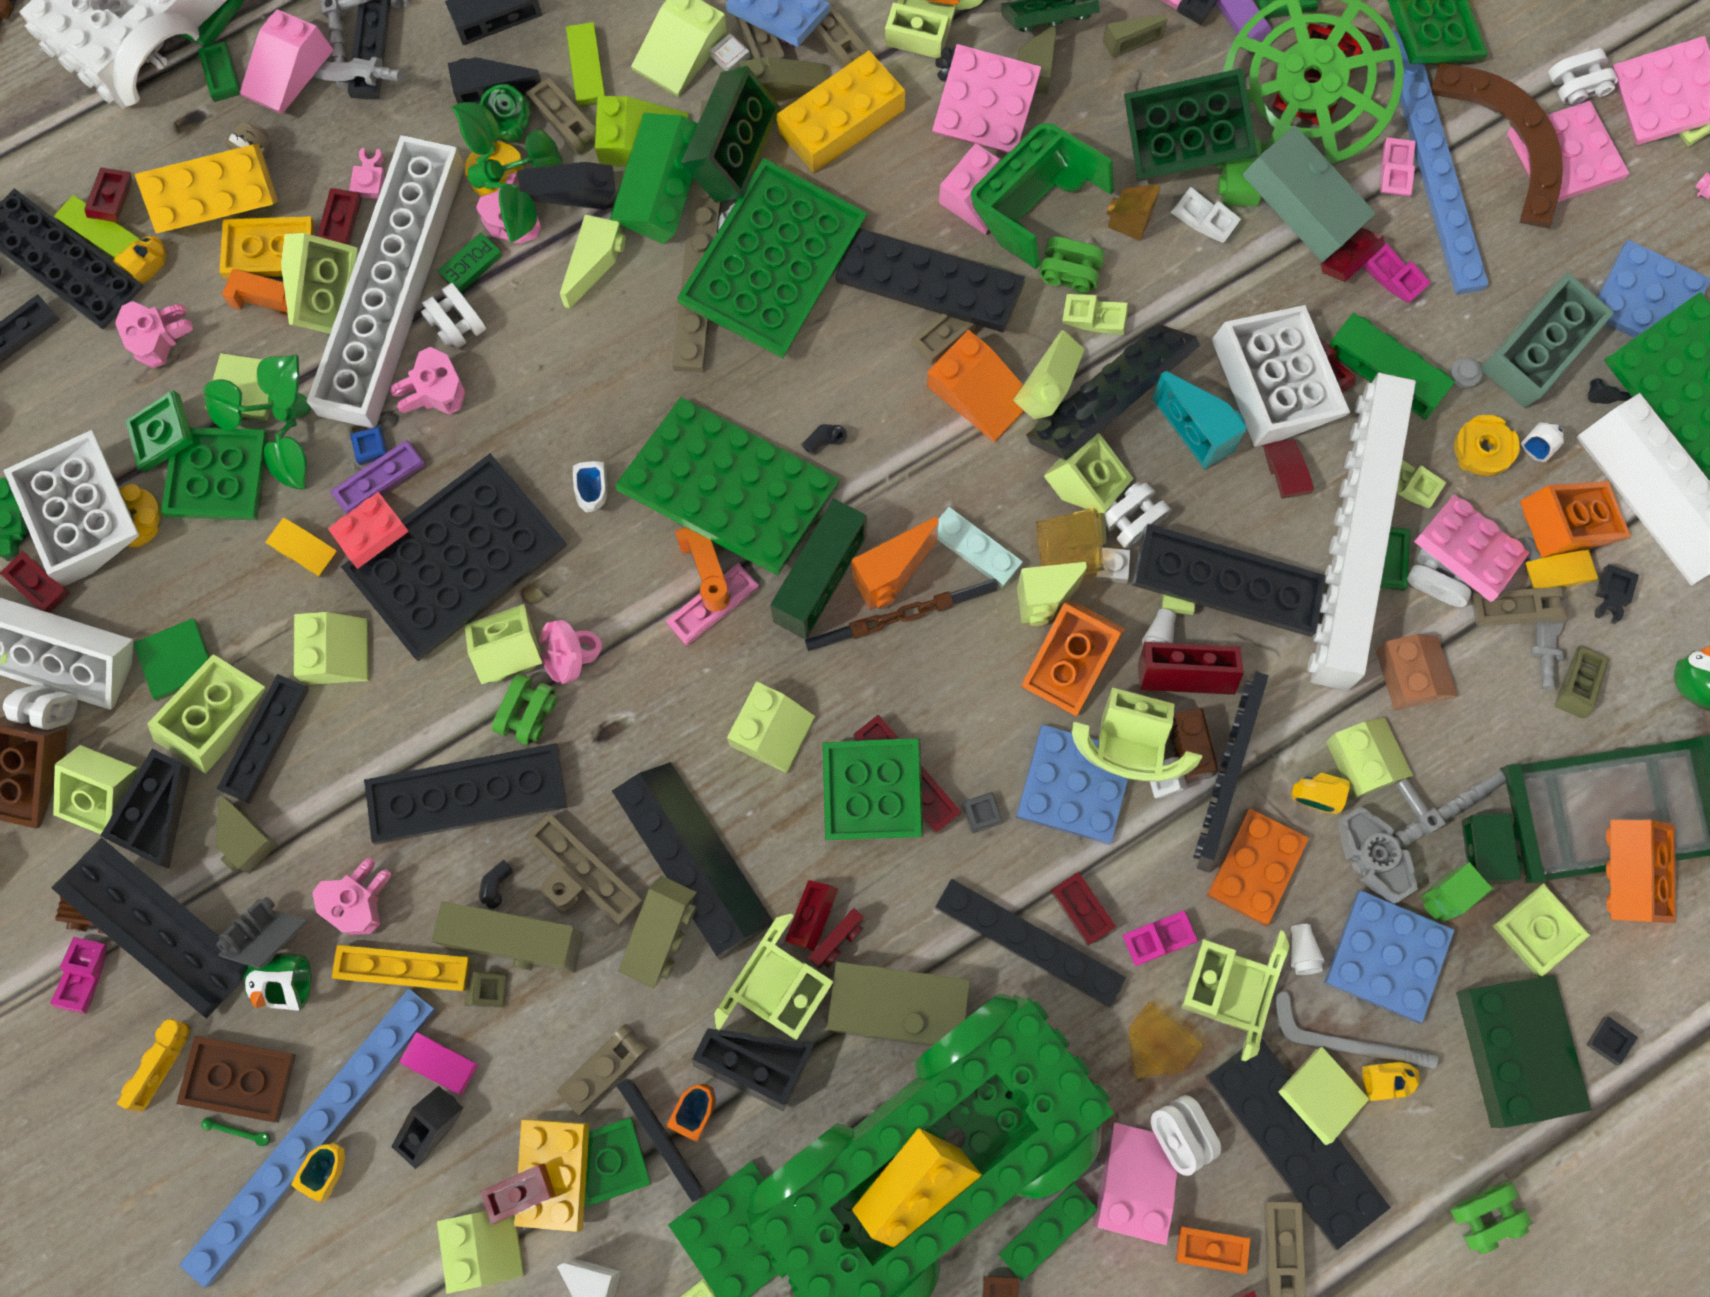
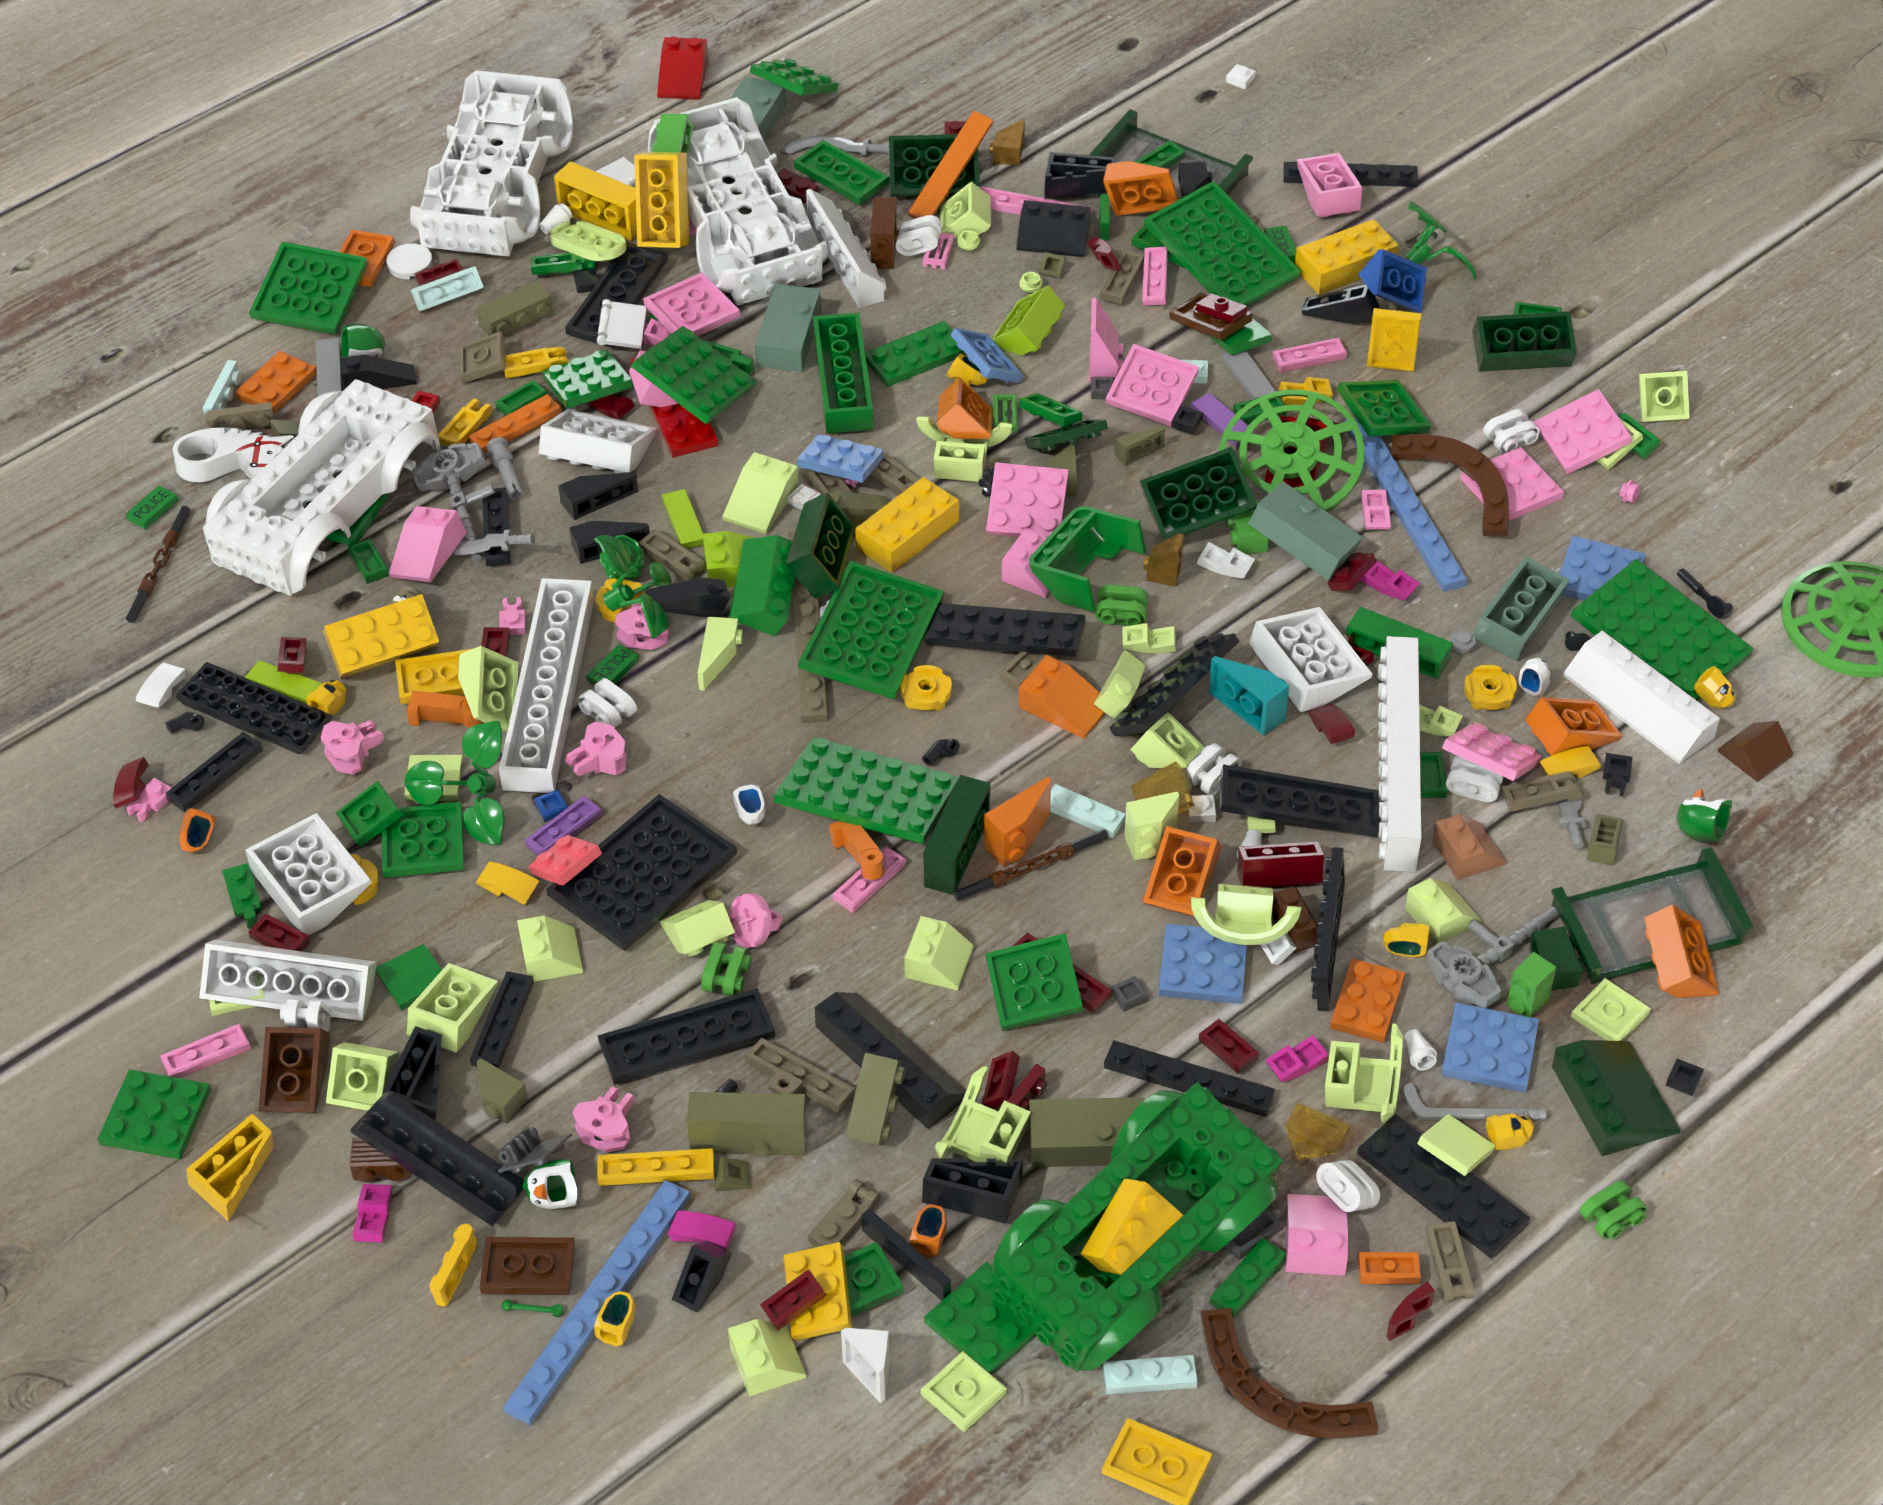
camera: 10 degrees left, 25 degrees down
none -> yellow plate [900,665,952,711]

